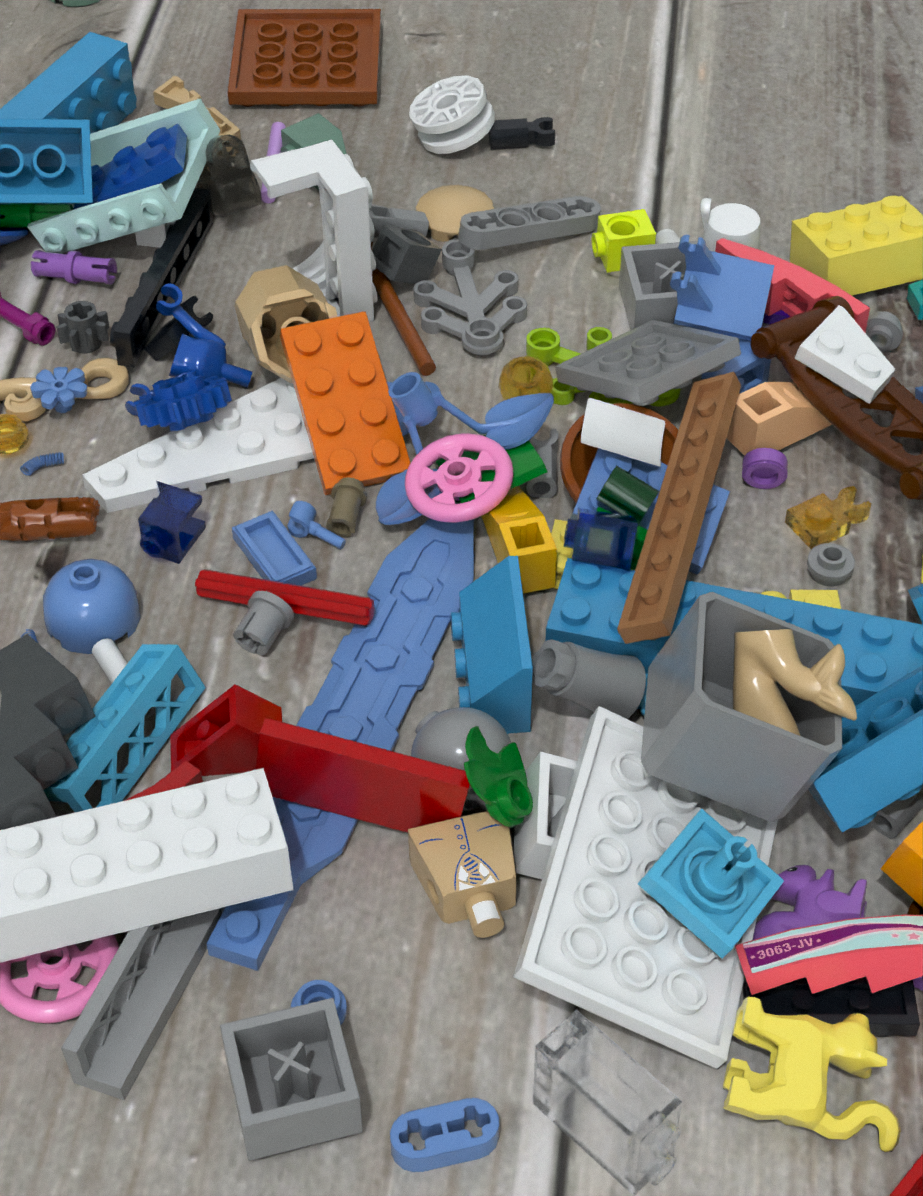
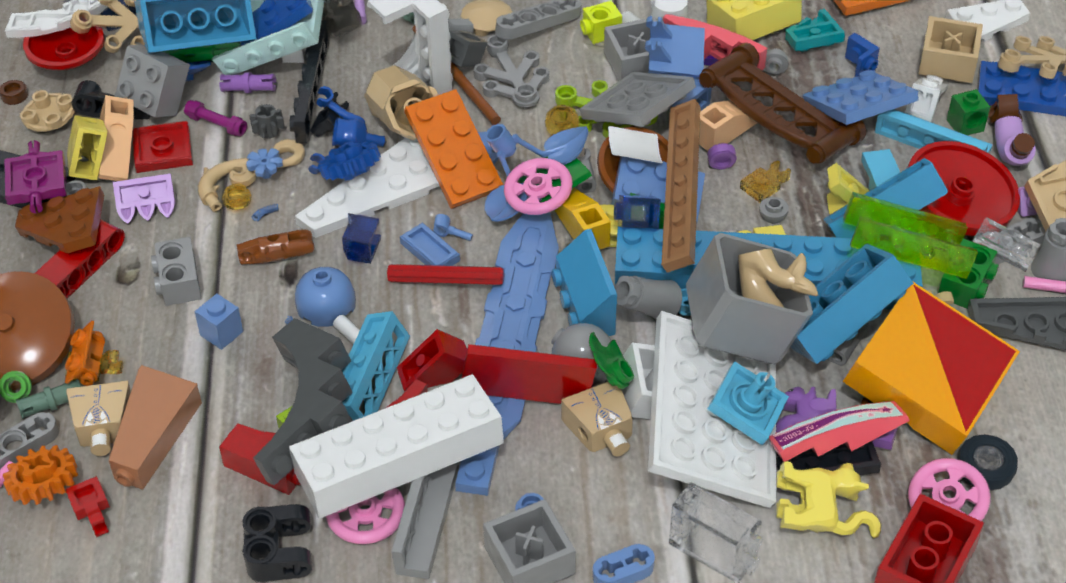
camera: 10 degrees left, 0 degrees up
light grey bush [233,591,294,655] -> none
dark tan pin [326,477,367,538] -> none
dark green piece [596,466,659,525] -> none
white wing [795,305,895,404] -> none

